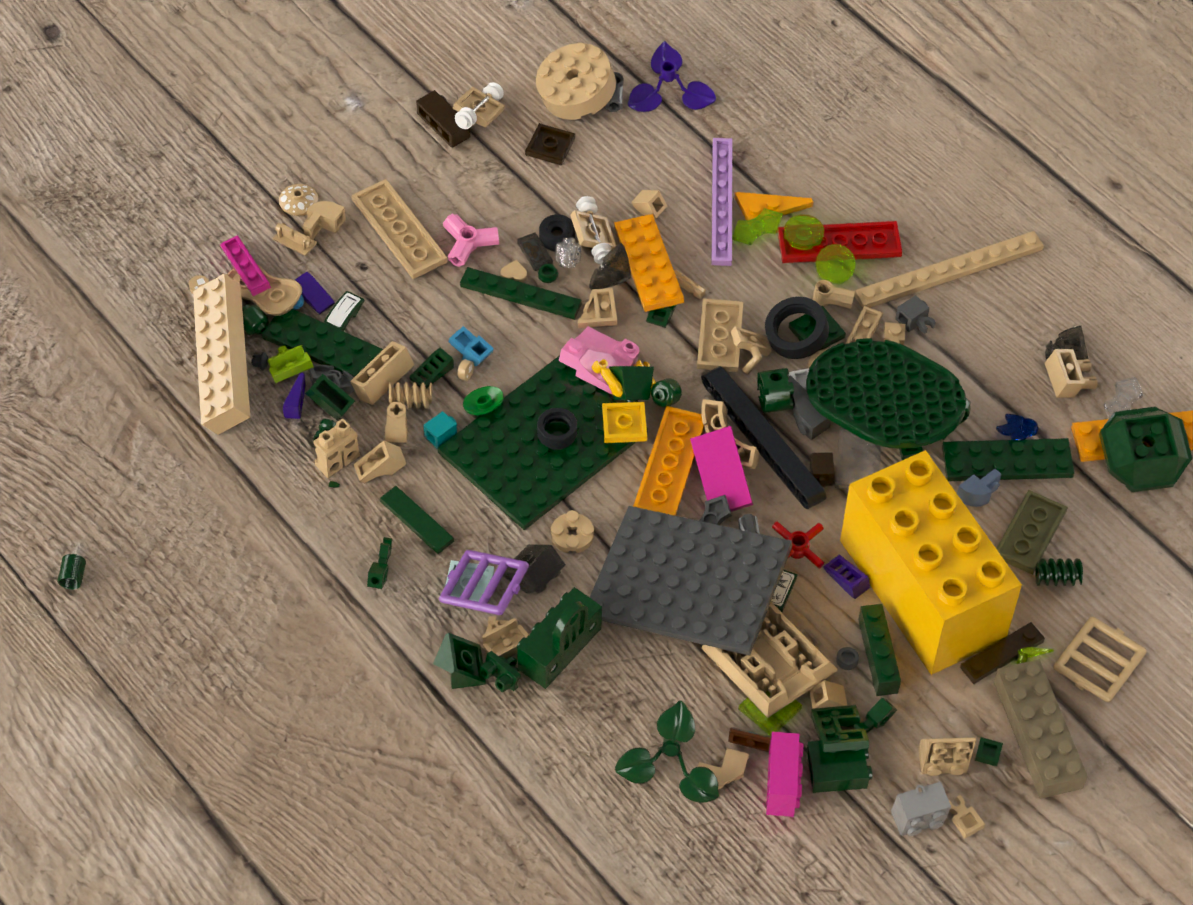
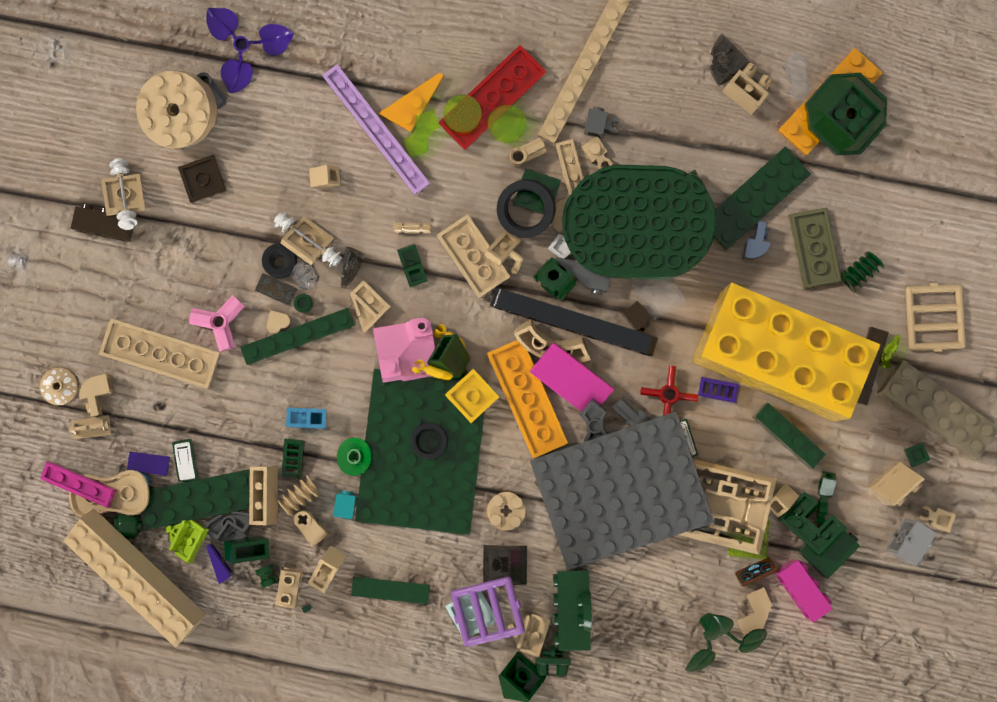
camera: 35 degrees left, 30 degrees up
tan tile [189,275,209,294] -> none
black piece [251,352,268,370] -> none
dark green piece [367,537,393,589] -> none
tan tile [458,359,474,381] -> none
light orange plate [614,214,684,312] -> none
dark green head [651,378,682,407] -> none
dark grey tile [836,647,859,670] -> none
clear blue plate [996,414,1039,441] -> none

